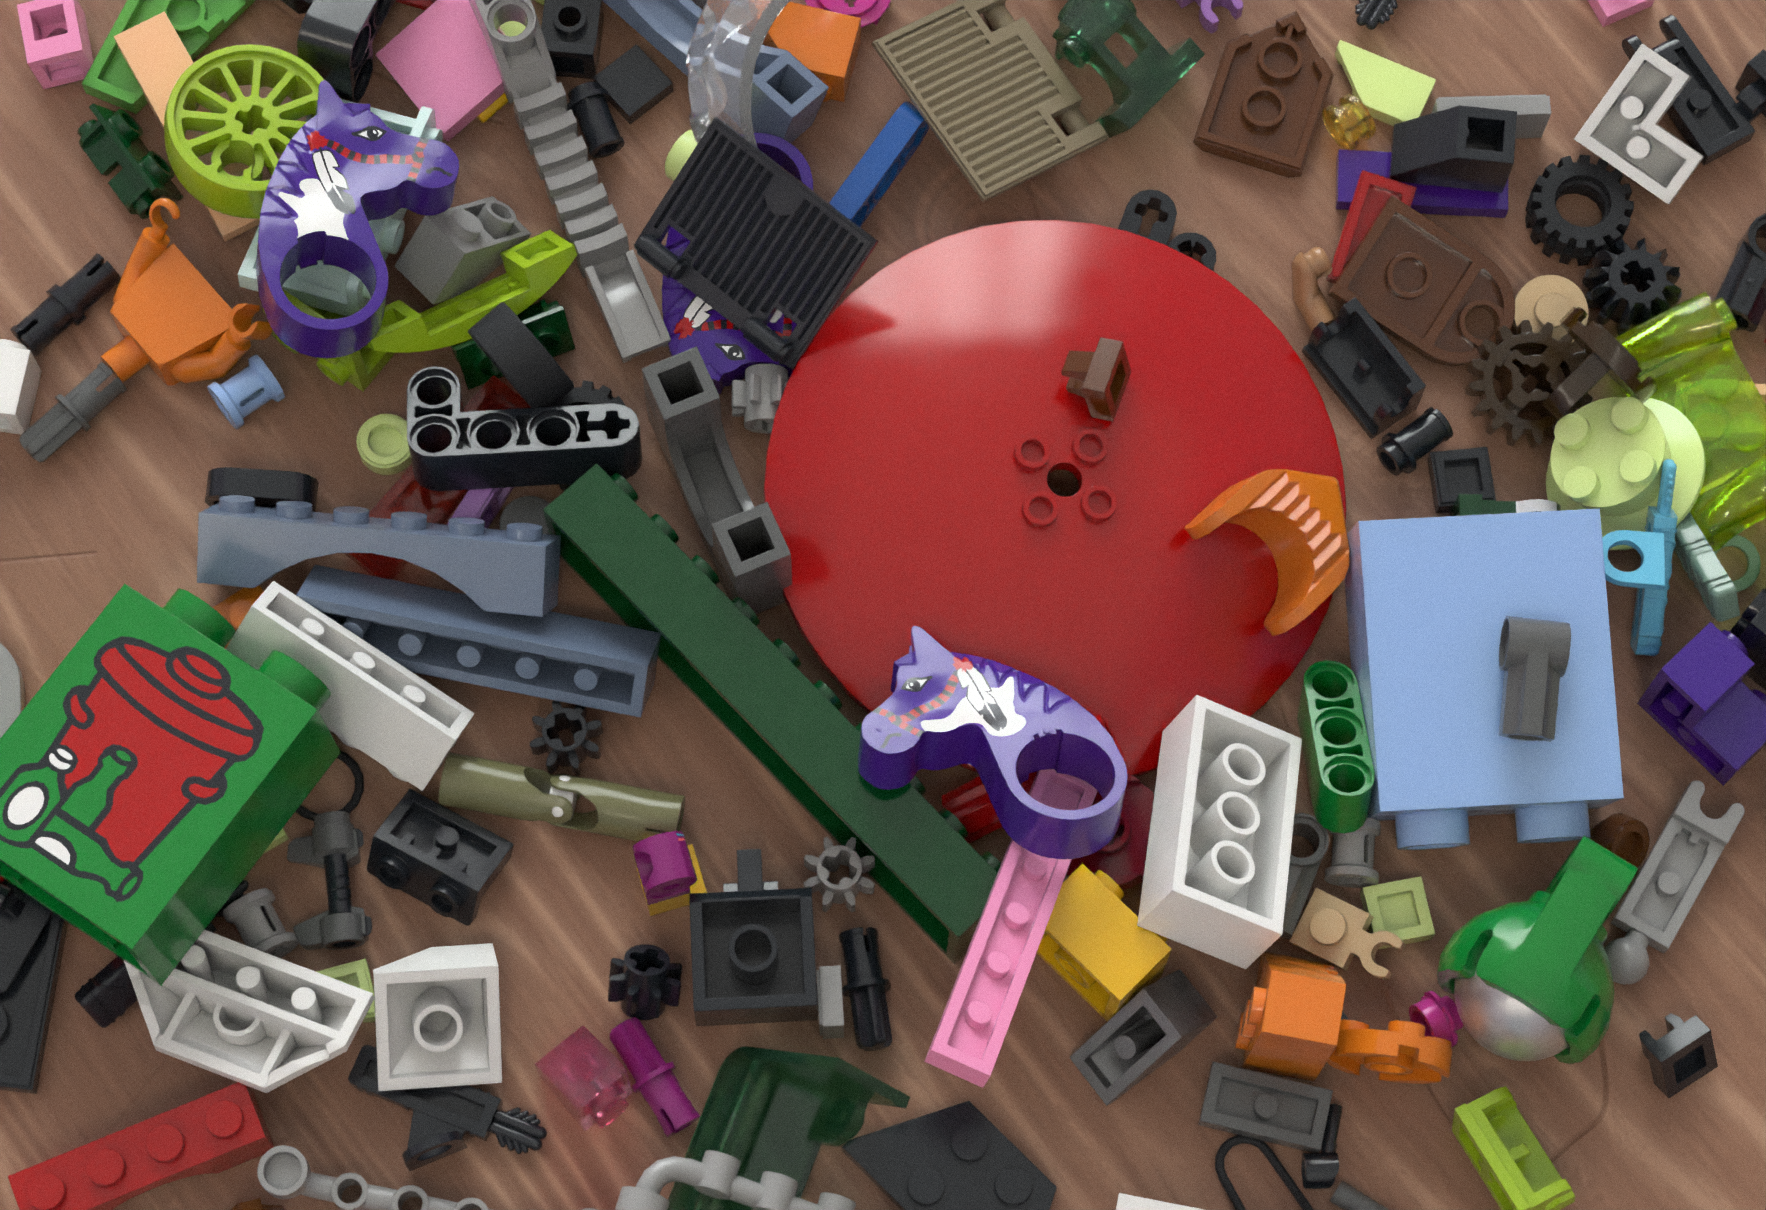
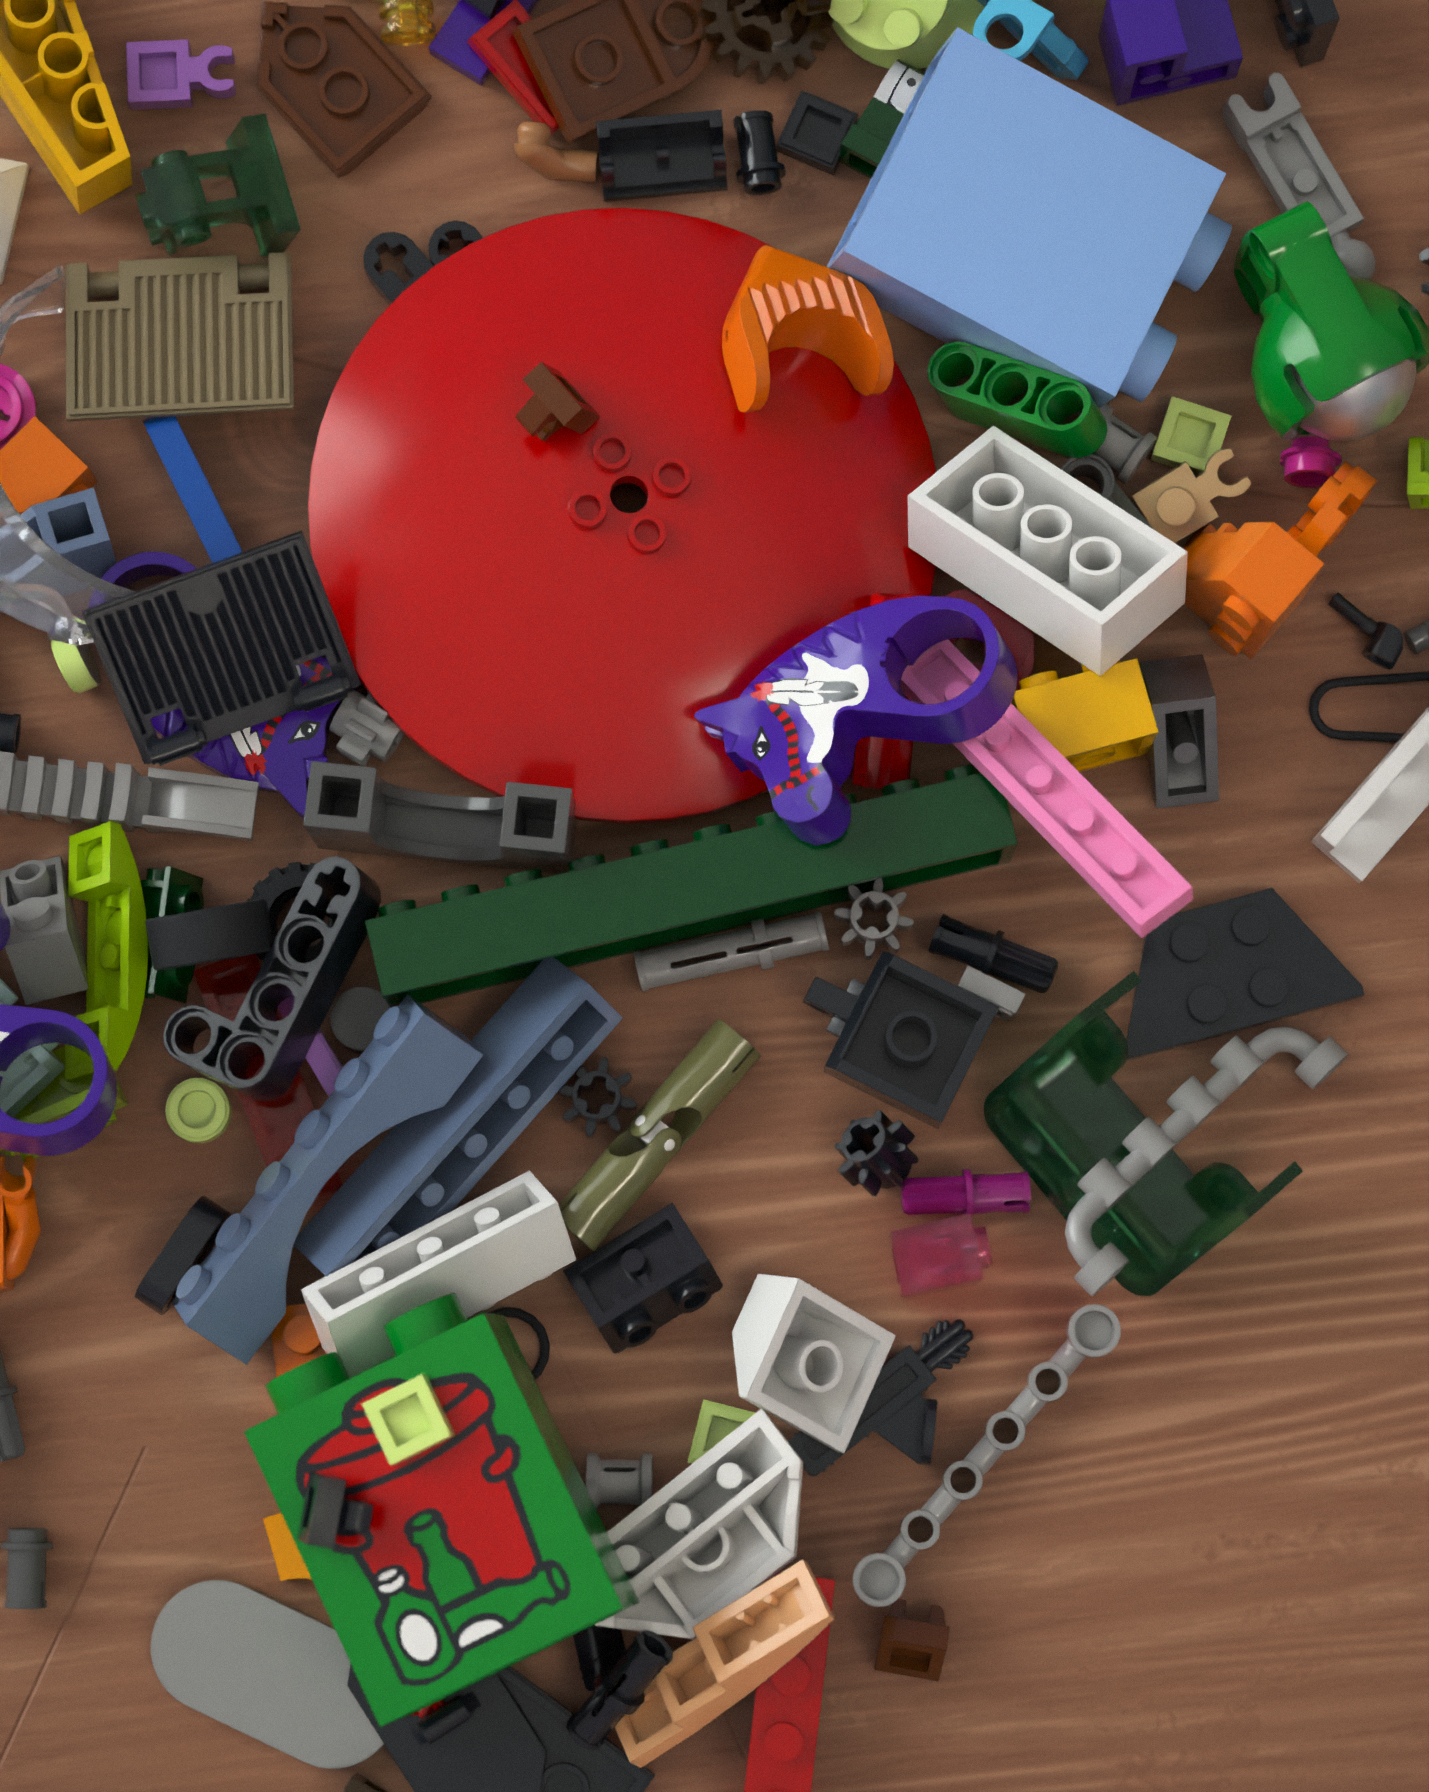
camera: 55 degrees left, 10 degrees up
light blue bush [207,354,285,429] -> none
dark grey piece [287,811,372,950] -> none
magenta leg [632,831,707,916] -> none
dark grey plate [1198,1062,1333,1153] -> none
dark grey piece [1499,616,1571,742] -> none
reddish brown tile [1589,813,1650,868] -> none
none -> black tile [297,1471,374,1549]
none -> yellowish green tile [362,1374,455,1465]
none -> black pin [566,1630,673,1750]
none -> light nougat slope [615,1560,834,1768]
none -> light grey pin [634,911,829,992]

